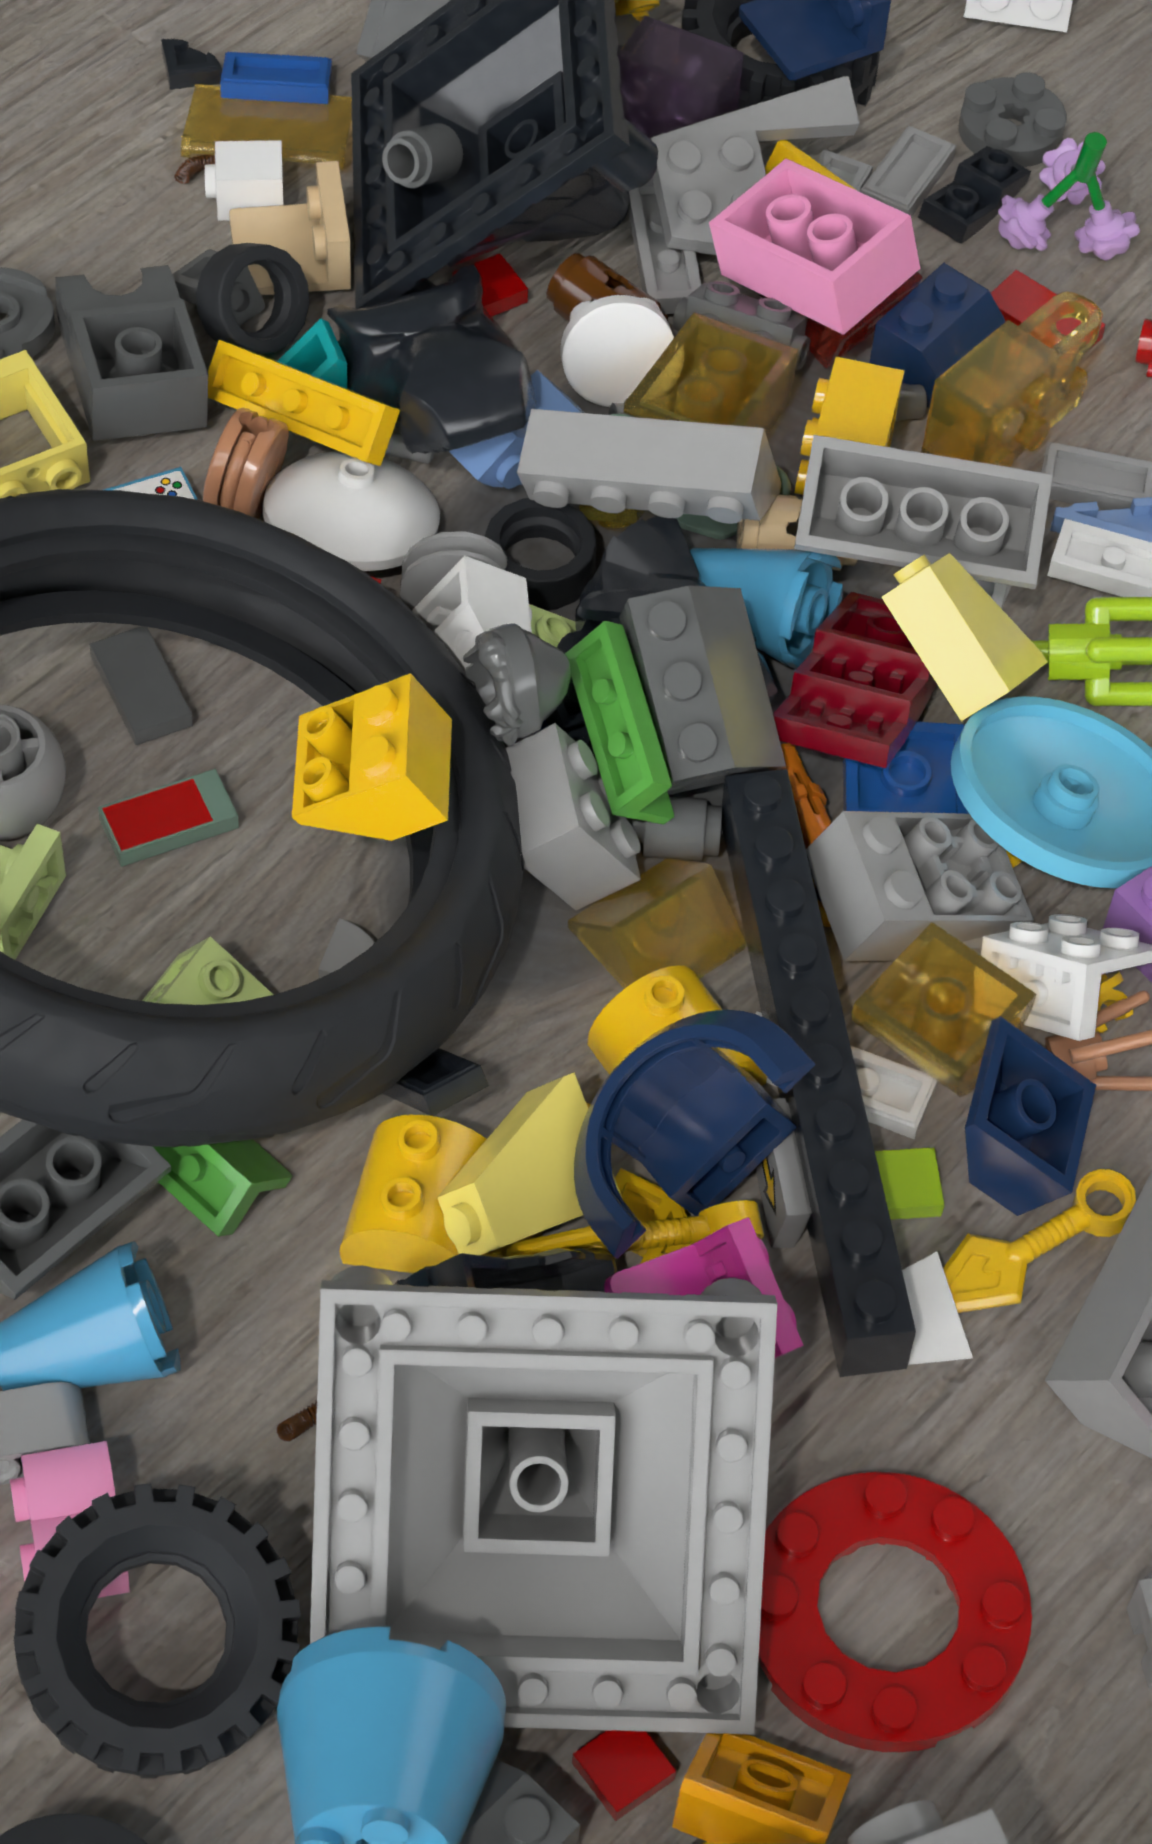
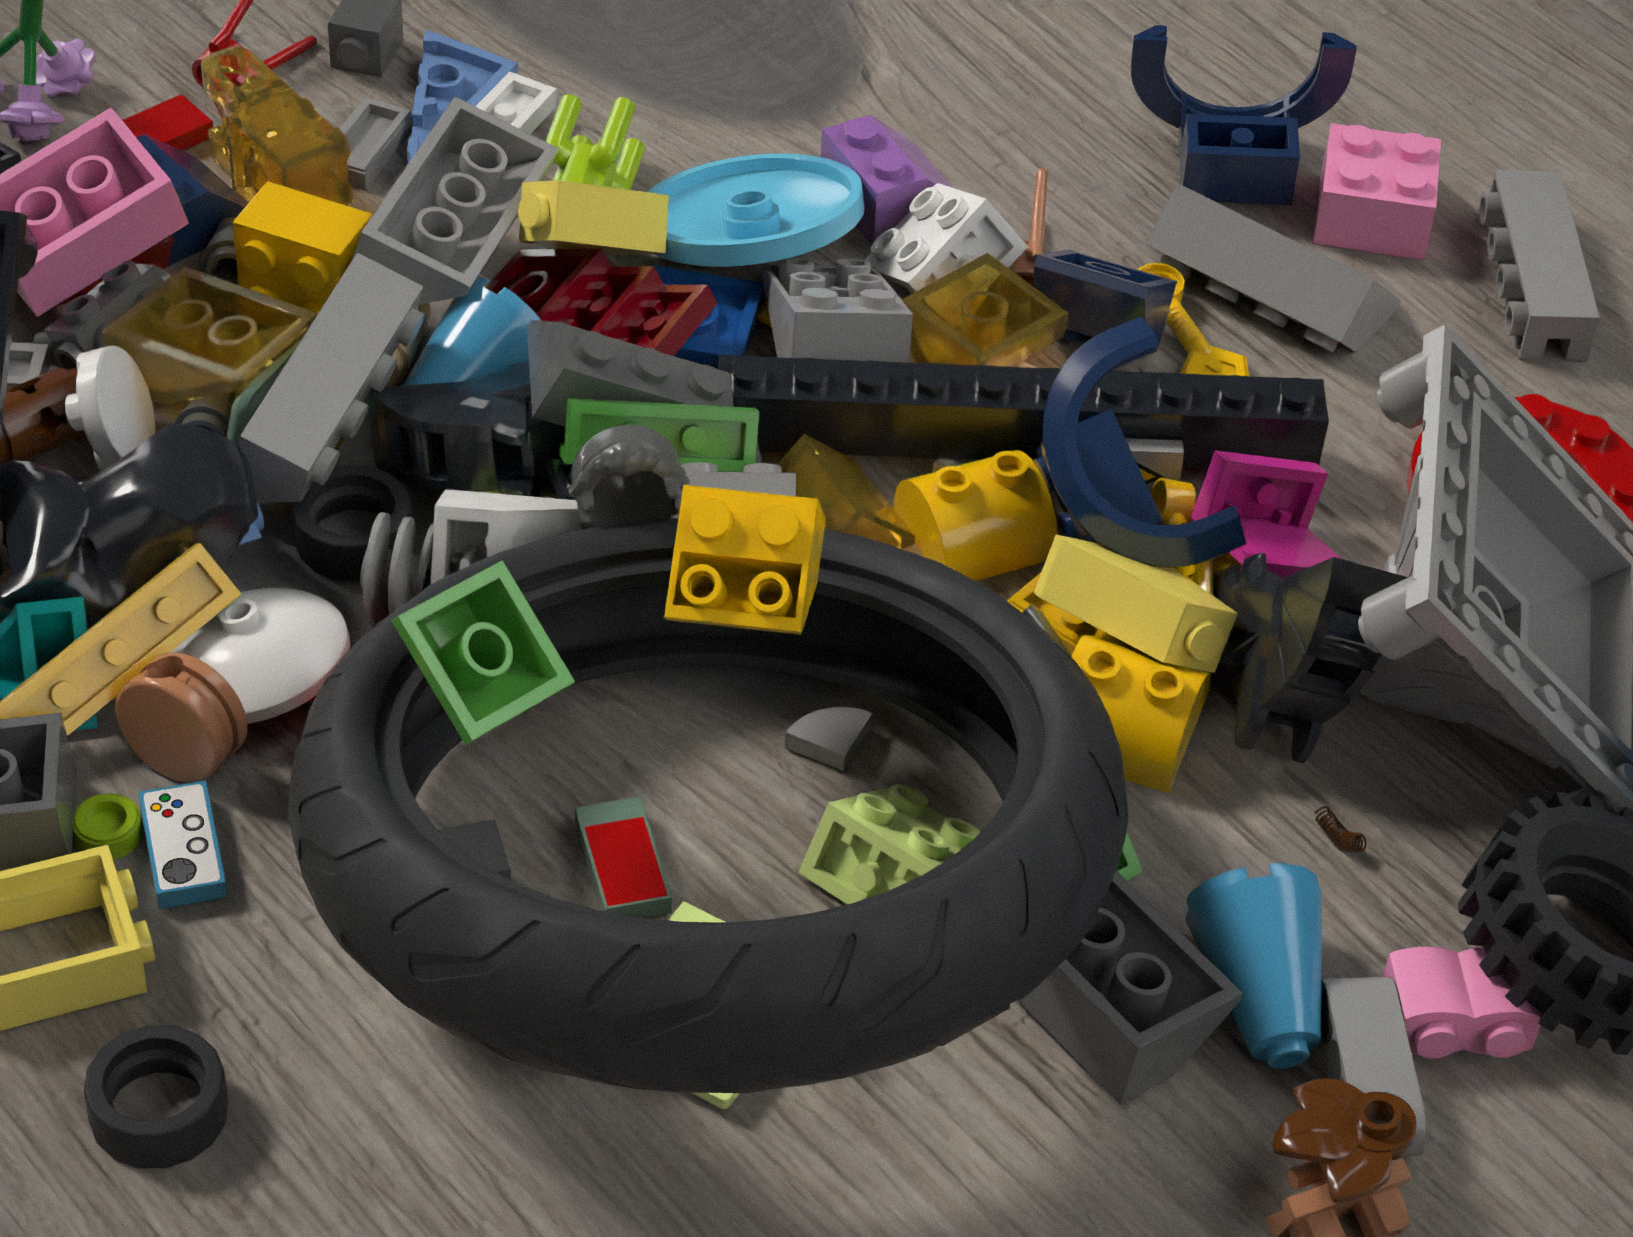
camera: 80 degrees left, 10 degrees down
none -> lime tile [73,793,143,860]
none -> bright green slope [391,560,575,745]

